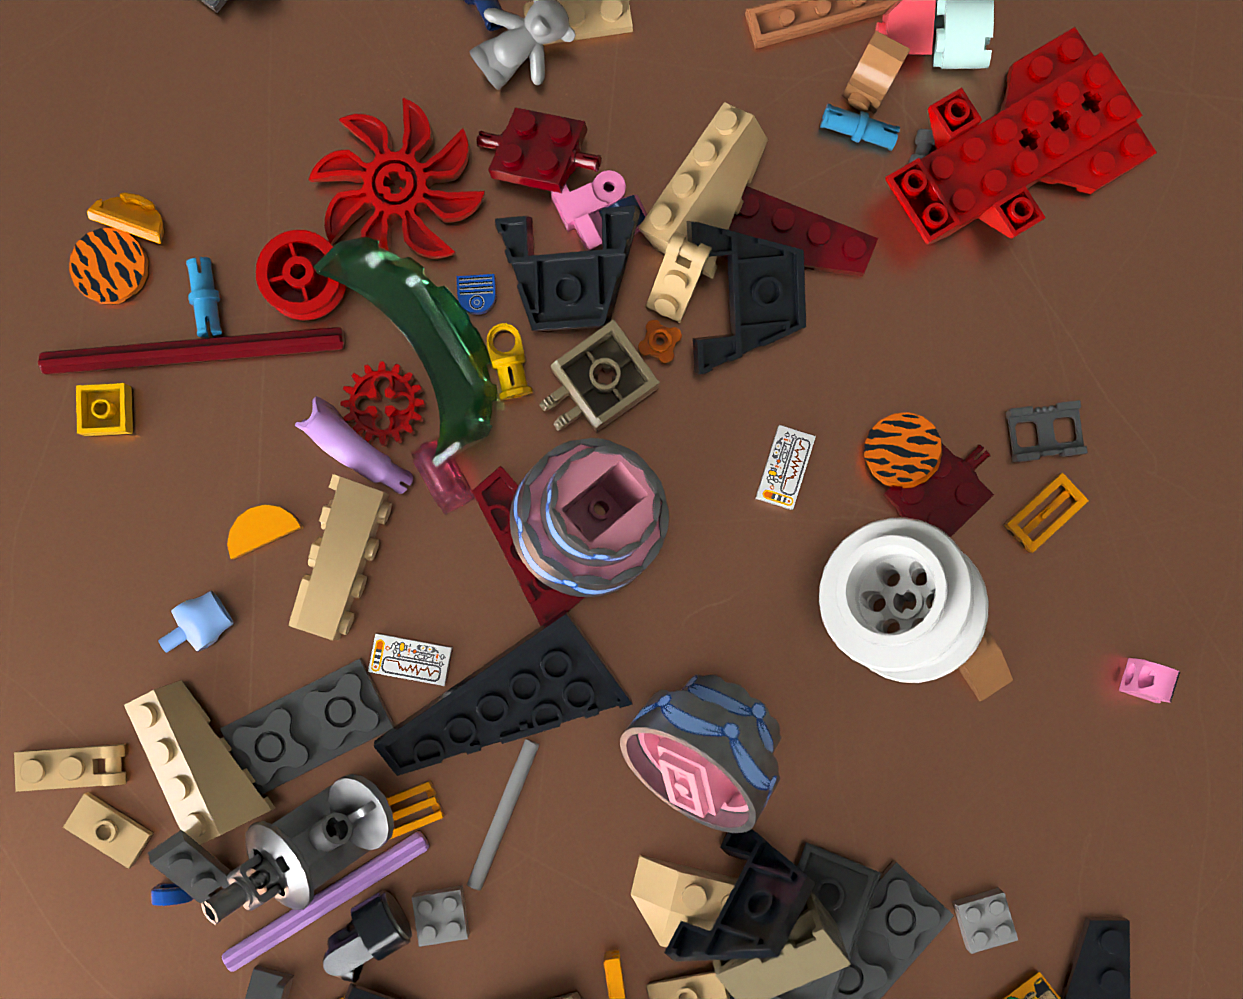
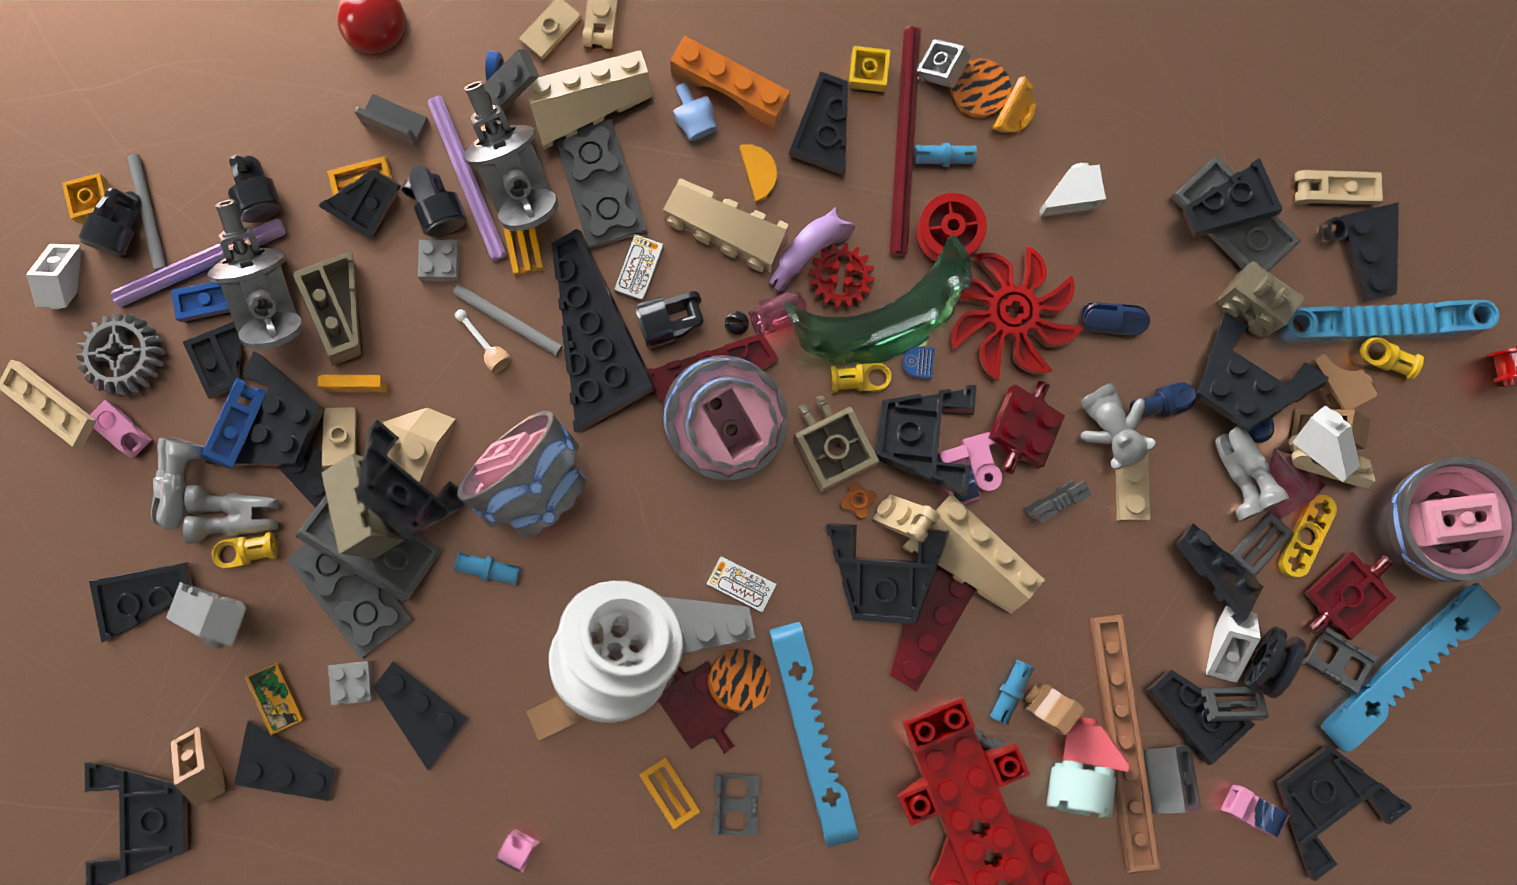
camera: 95 degrees right, 5 degrees down
none -> black wing [373,661,470,771]
none -> dark azure pin [454,552,520,586]
none -> hinge [455,309,512,373]
none -> black piece [635,291,704,348]
none -> light grey wedge [660,596,755,654]
none -> orange arch [670,35,790,129]
none -> black hinge [725,311,749,337]
none -> dark azure gear [769,621,859,848]
none -> black wing [789,71,848,176]
none -> light grey piece [917,39,971,88]
none -> dark grey piece [1023,480,1092,523]
none -> white slope [1039,163,1106,217]
none -> dark blue arm [1081,302,1150,335]

